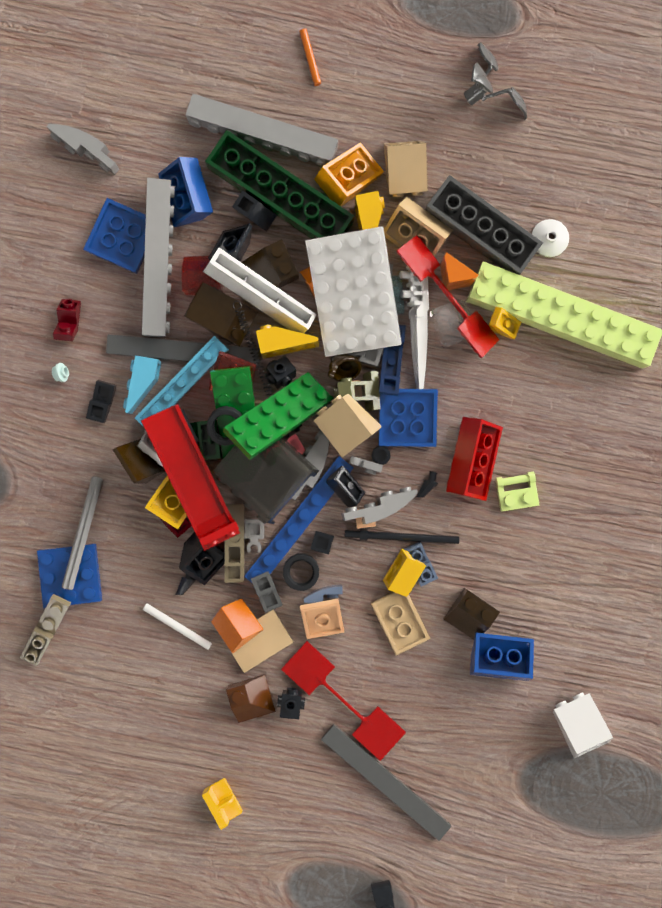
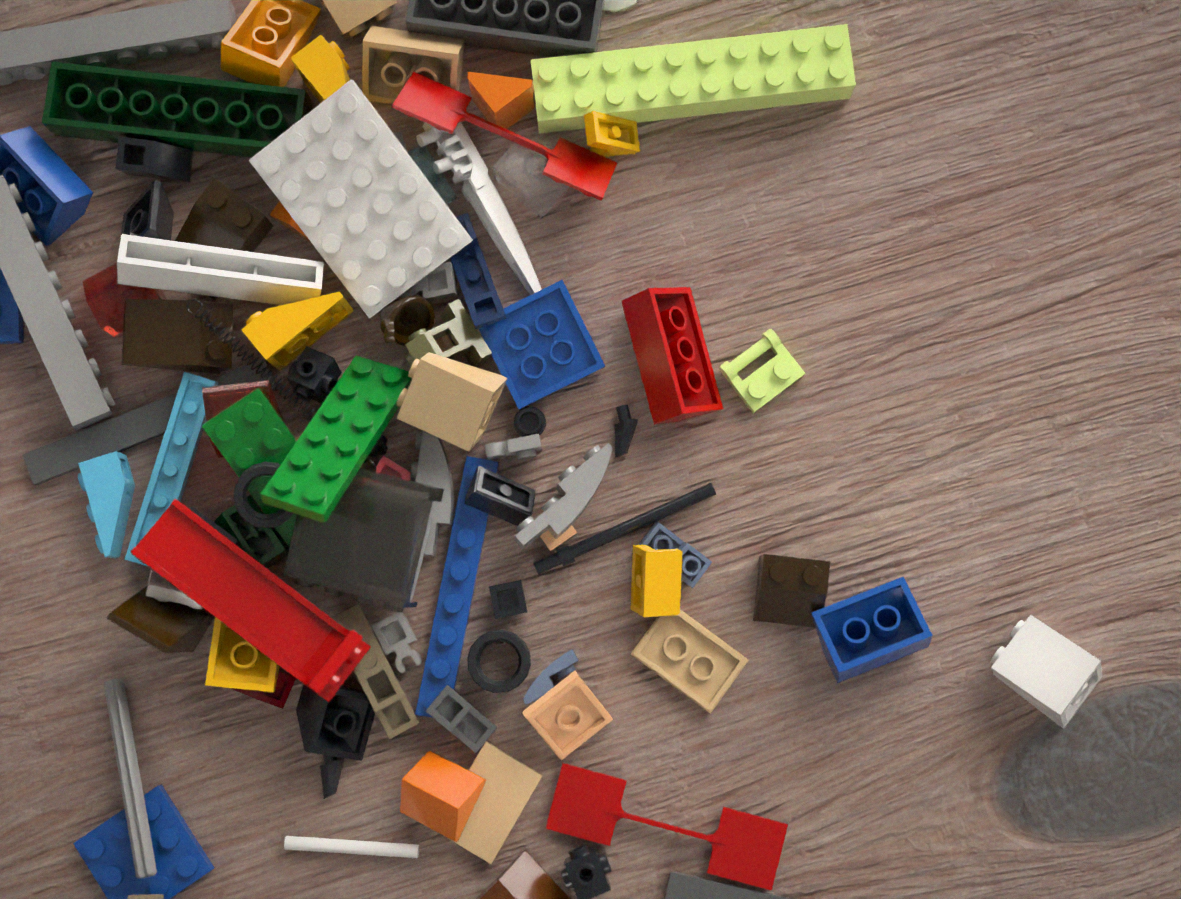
camera: 20 degrees left, 5 degrees down
black slope [86,380,117,423] -> none

